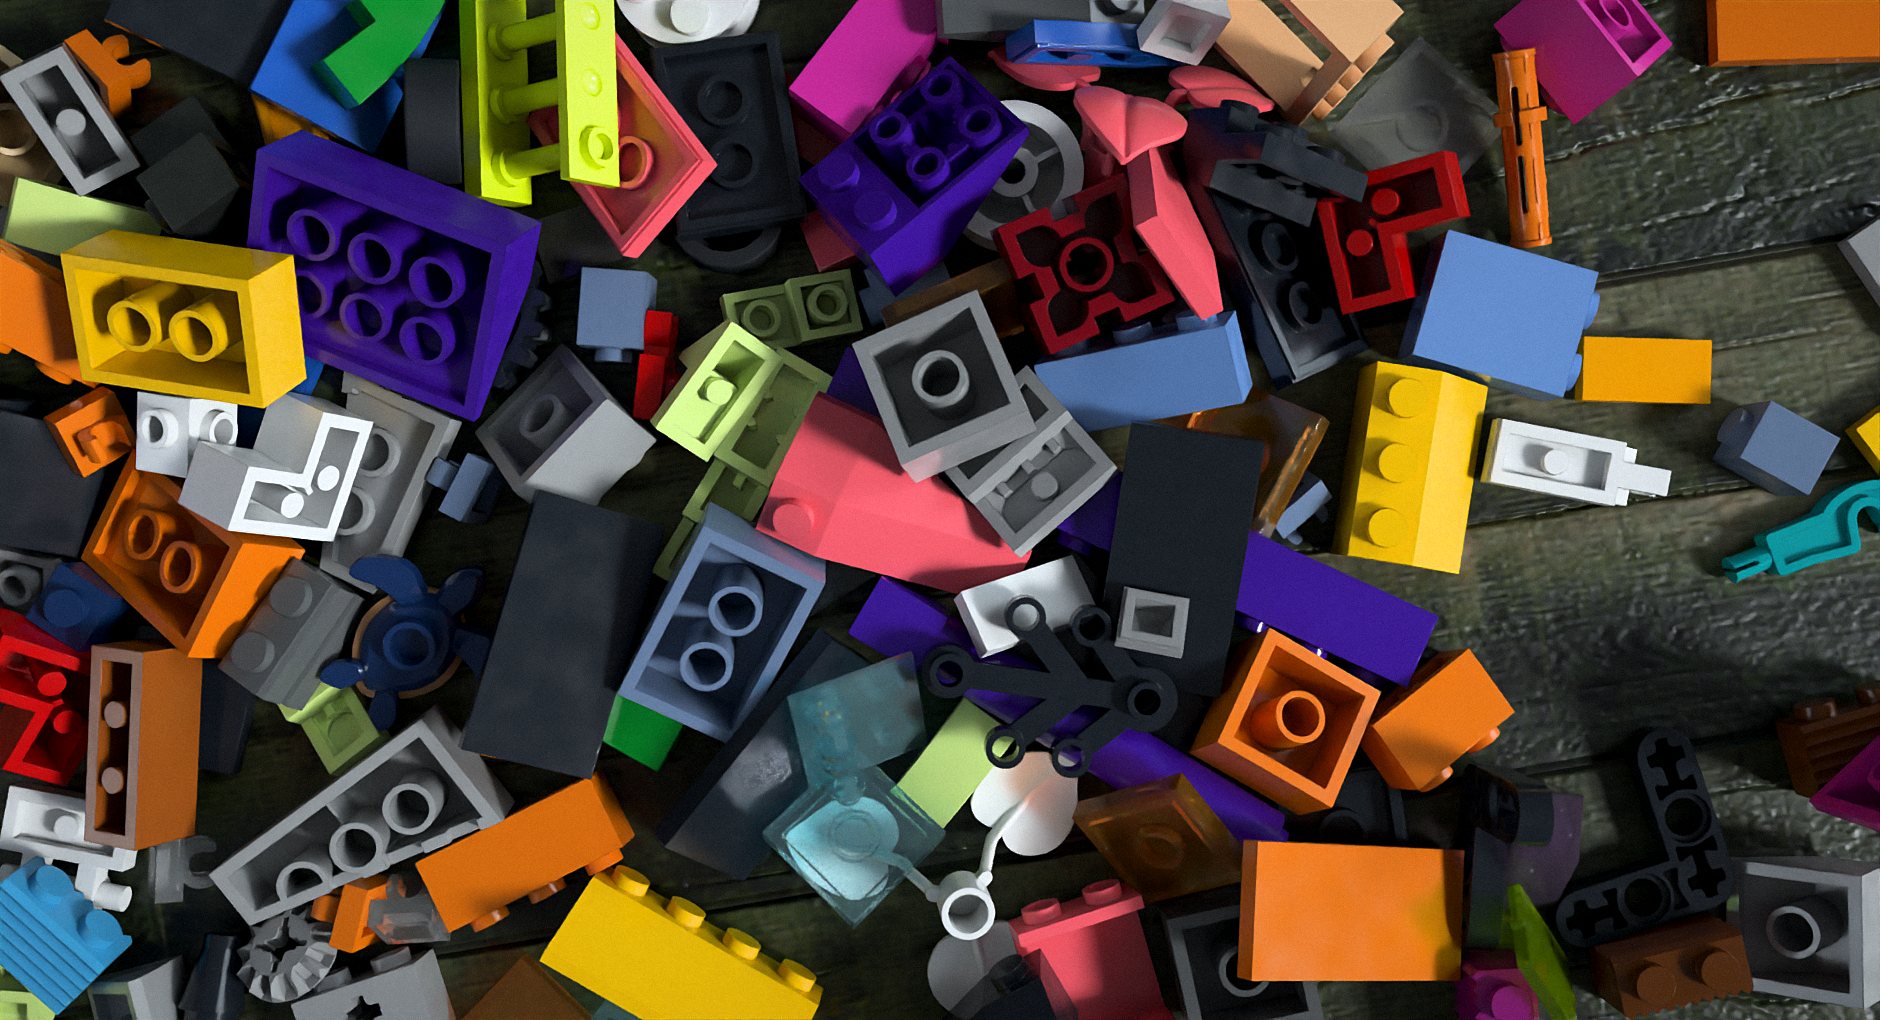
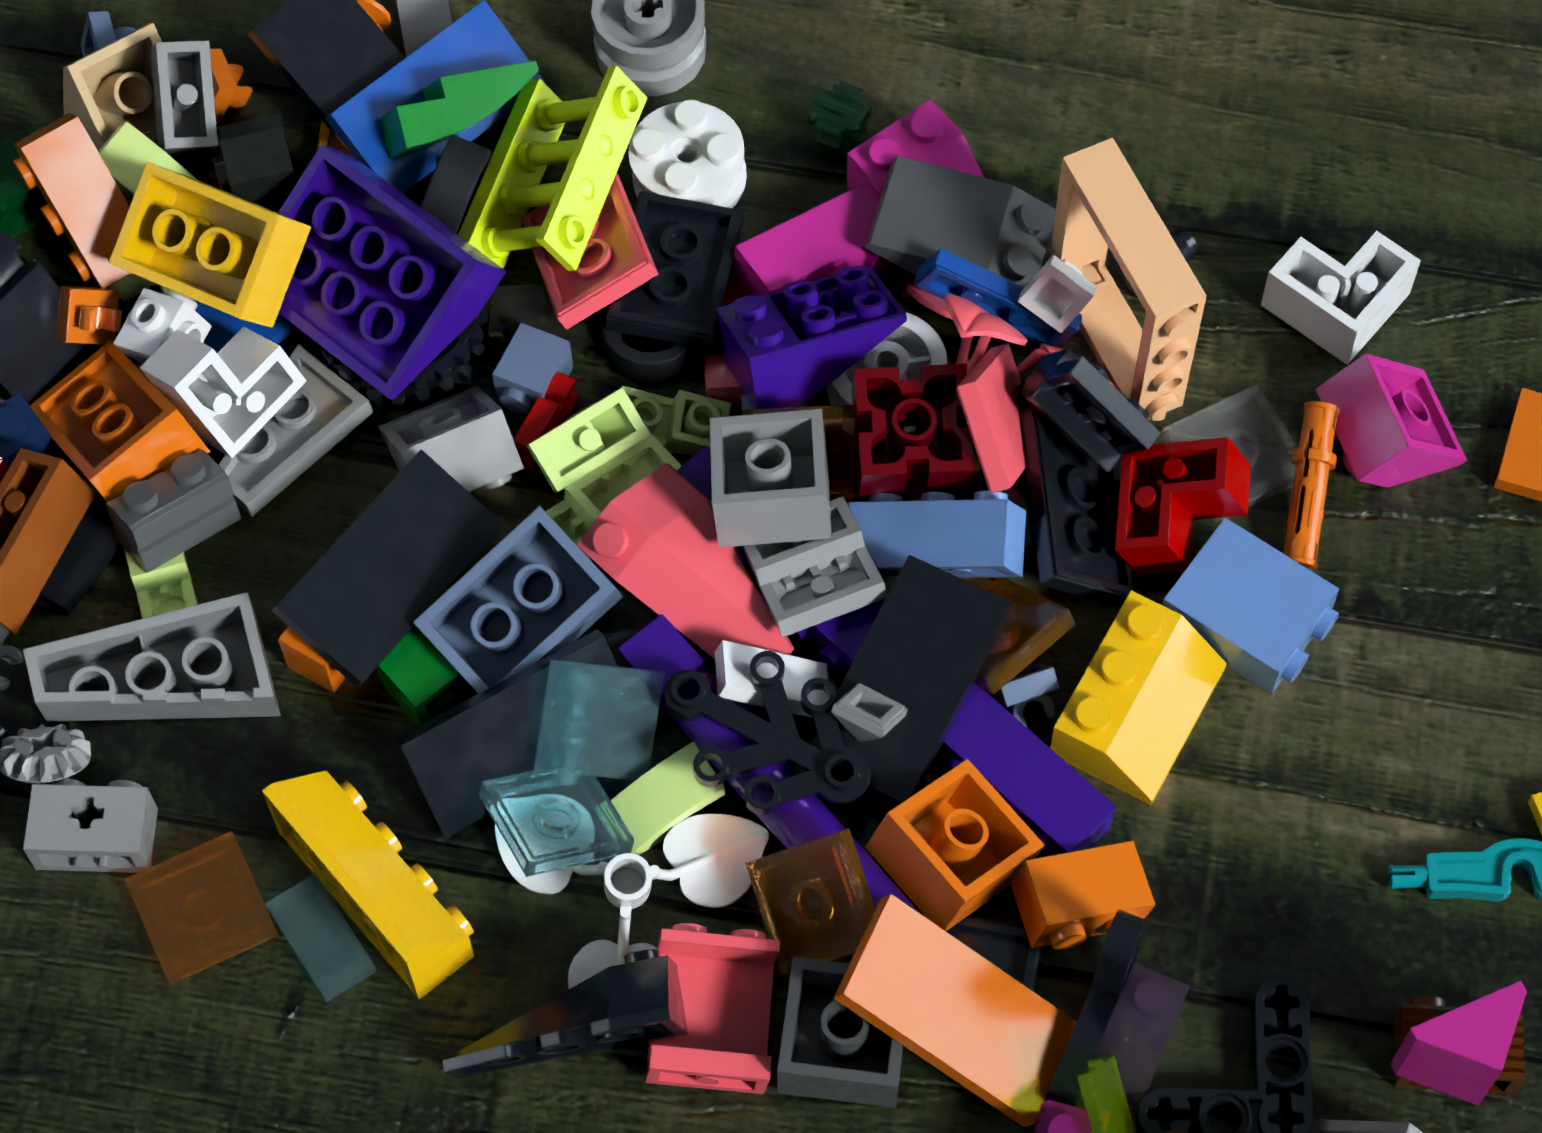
camera: 20 degrees right, 25 degrees down
orange tile [310,873,398,953] -> none
dark blue animal [320,553,492,731] -> none
clear tile [367,874,451,945] -> none
orange brick [415,768,635,933] -> none
sand blue tile [425,453,507,526] -> none
white hinge [1480,418,1671,506] -> none
light orange tile [1575,336,1712,405] -> none
sand blue brick [1712,400,1840,496] -> none

